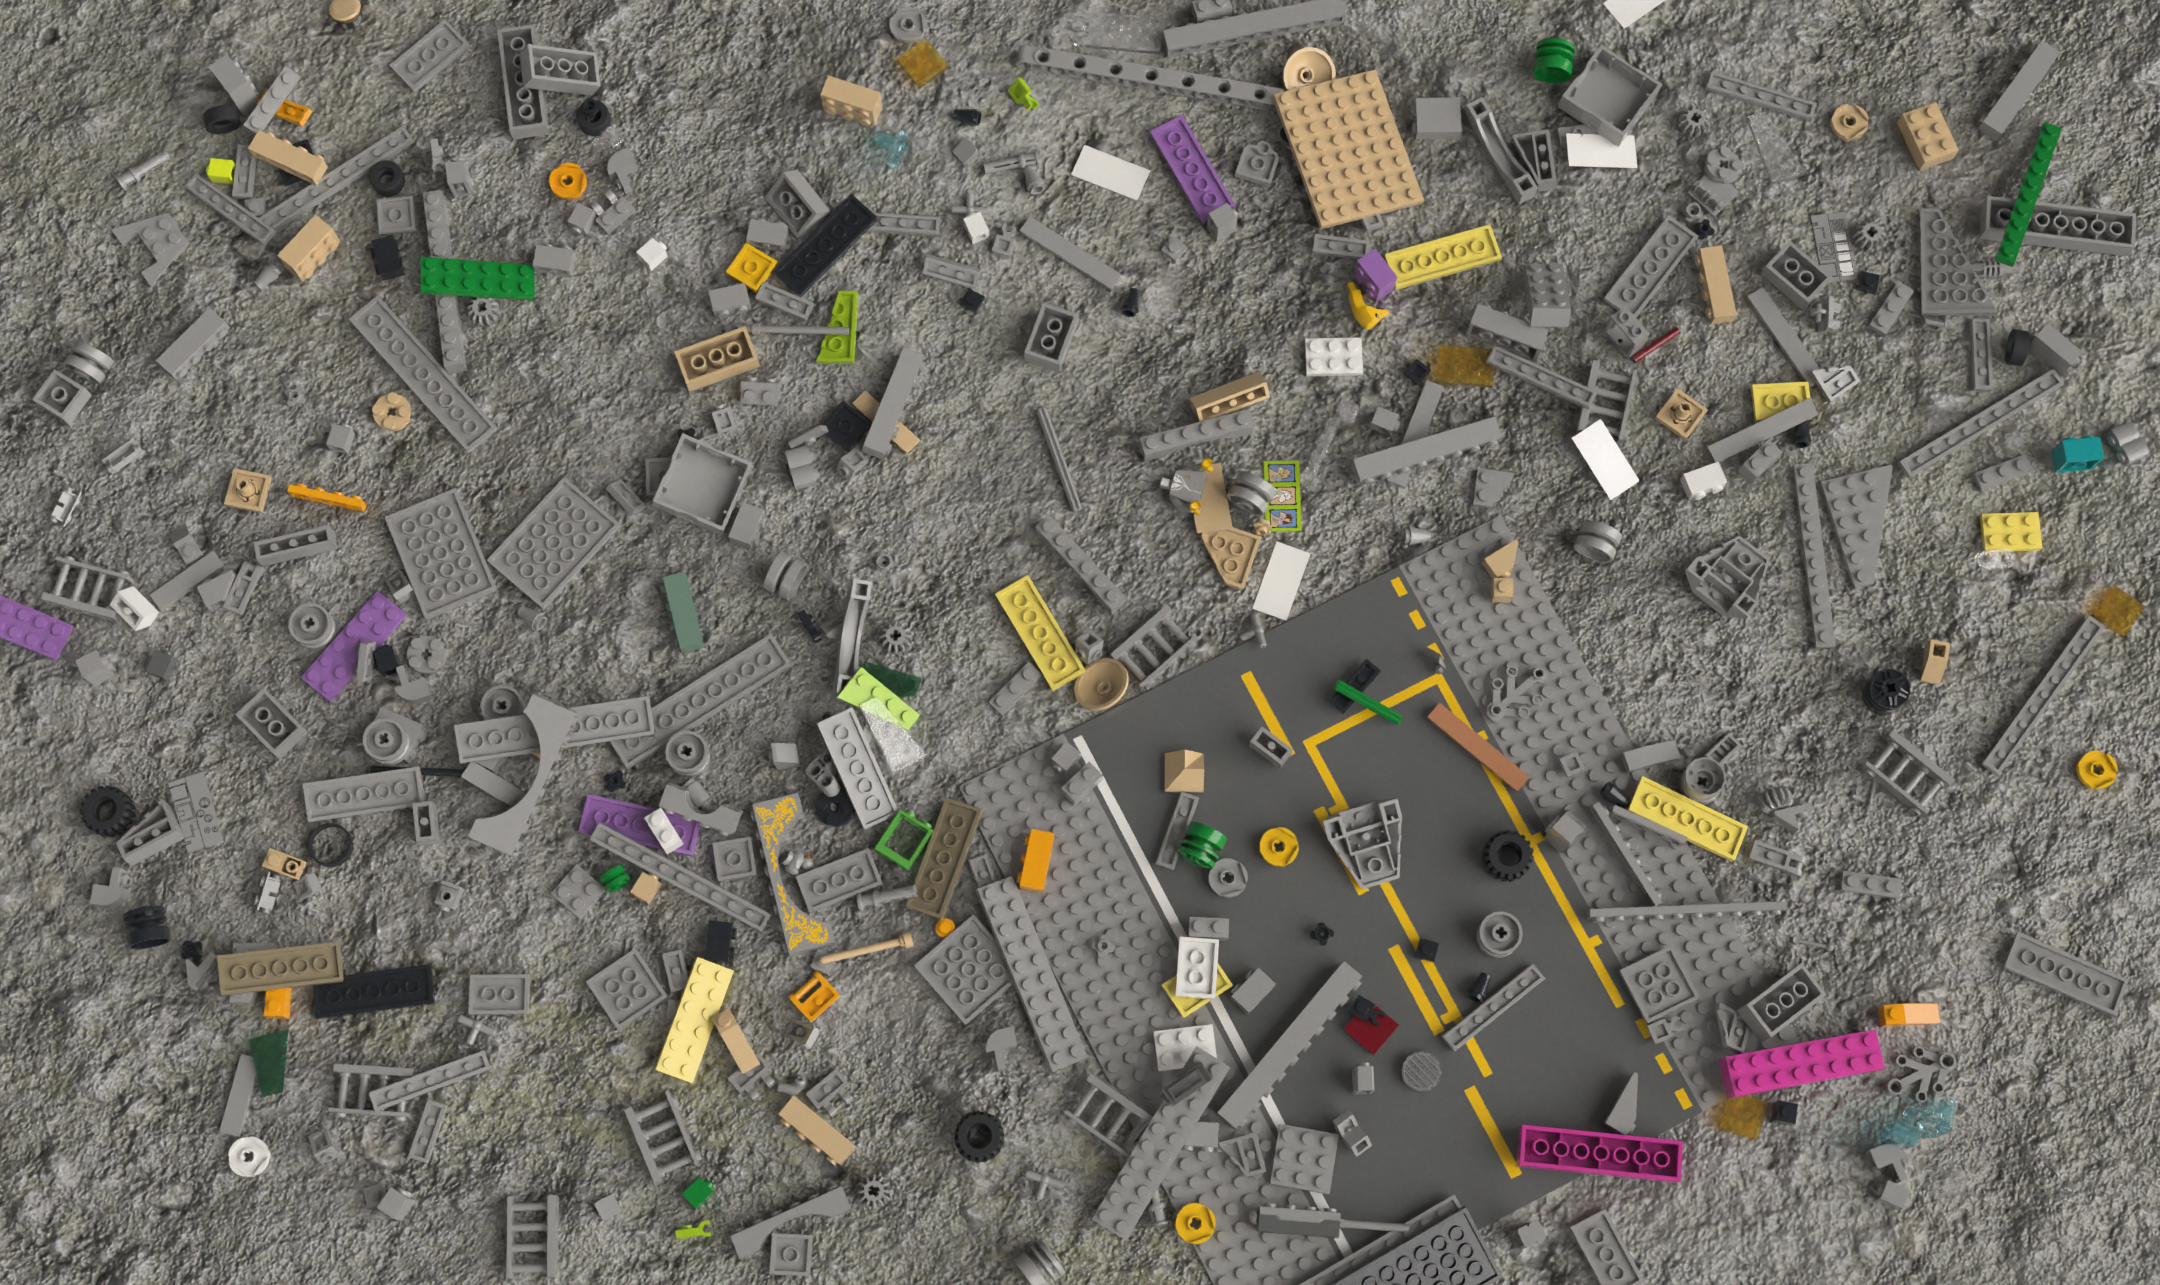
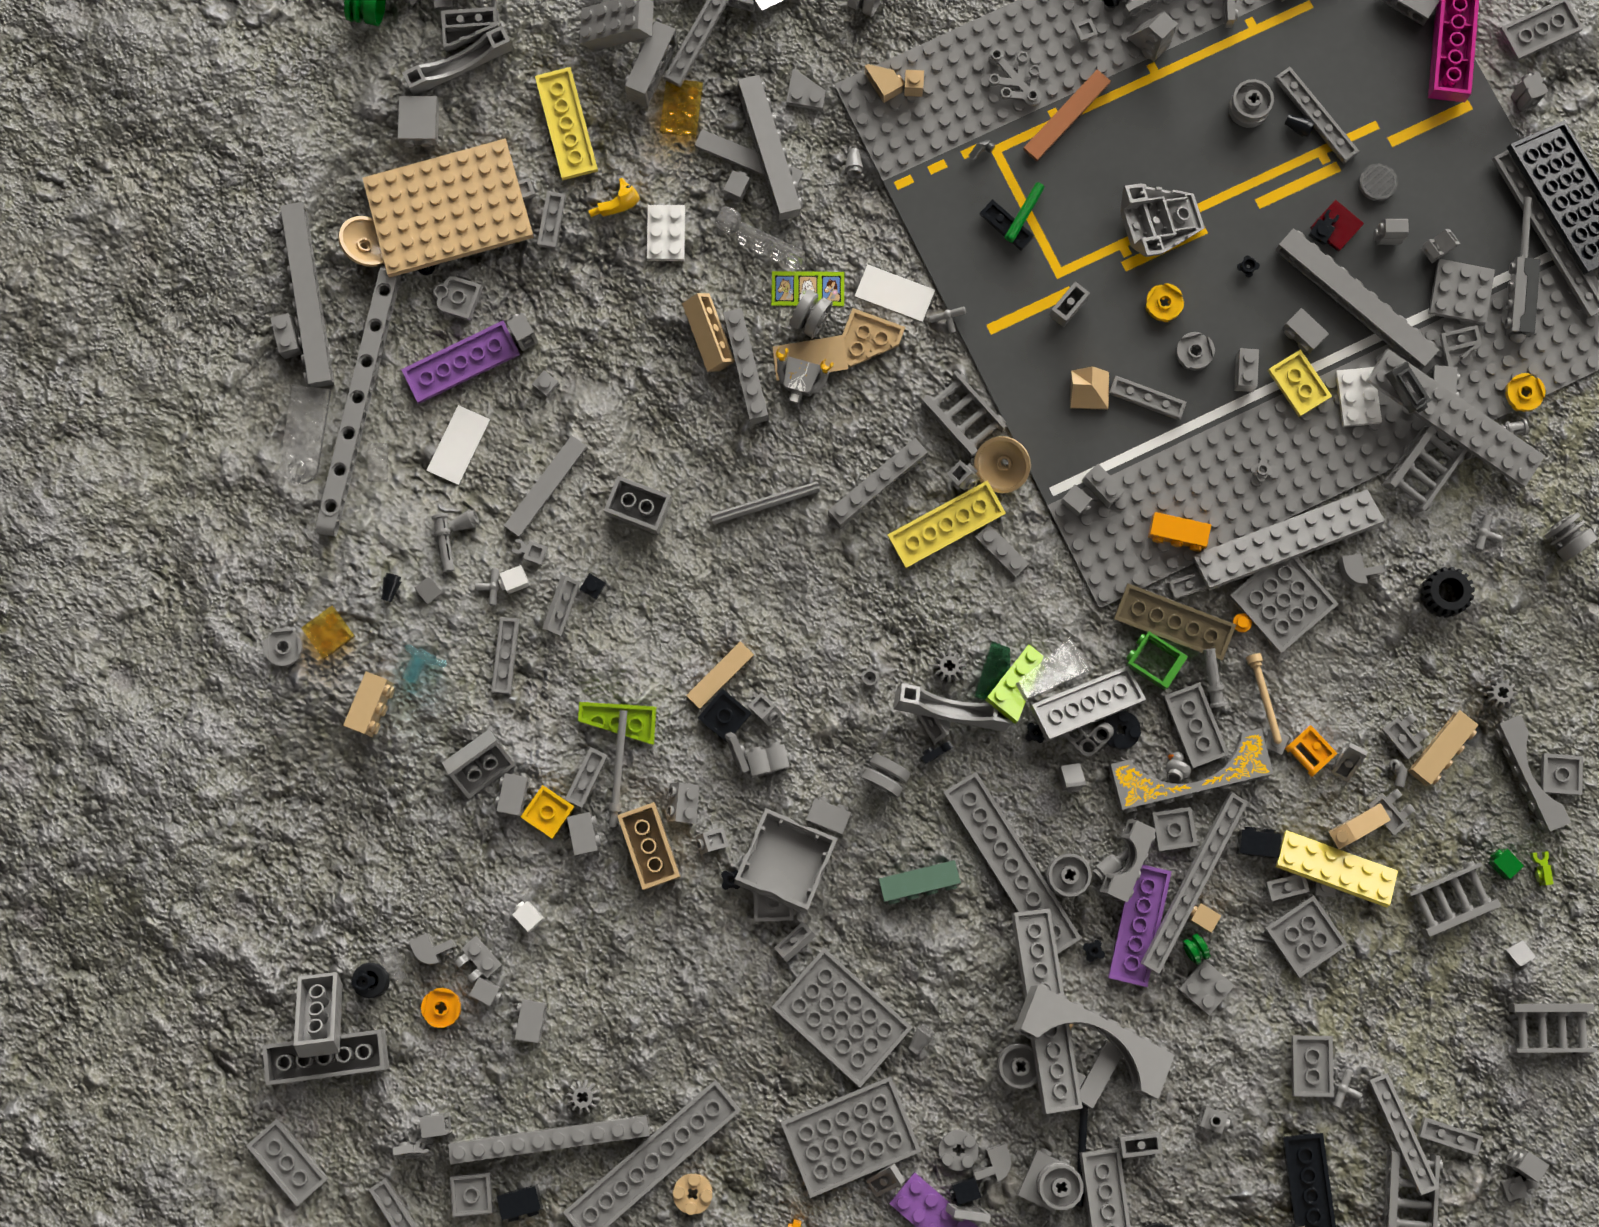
camera: 85 degrees left, 5 degrees up
black tyre [369,160,405,197] -> none
green plate [420,257,535,301] -> none
white brick [644,808,684,854] -> none
black plate [774,194,878,297] -> none
light grey brick [862,347,926,460] -> none
lime plate [1007,78,1040,111] -> none
black cone [1120,288,1140,317] -> none
white plate [1175,937,1219,1000] -> none
green wheel [1177,821,1227,870] -> none
tan plate [1252,519,1272,536] -> none
medium lavender brick [1354,249,1398,302] -> none
black plate [1405,359,1431,386] -> none
black plate [1414,938,1439,963] -> none
black tyre [1482,830,1534,882] -> none

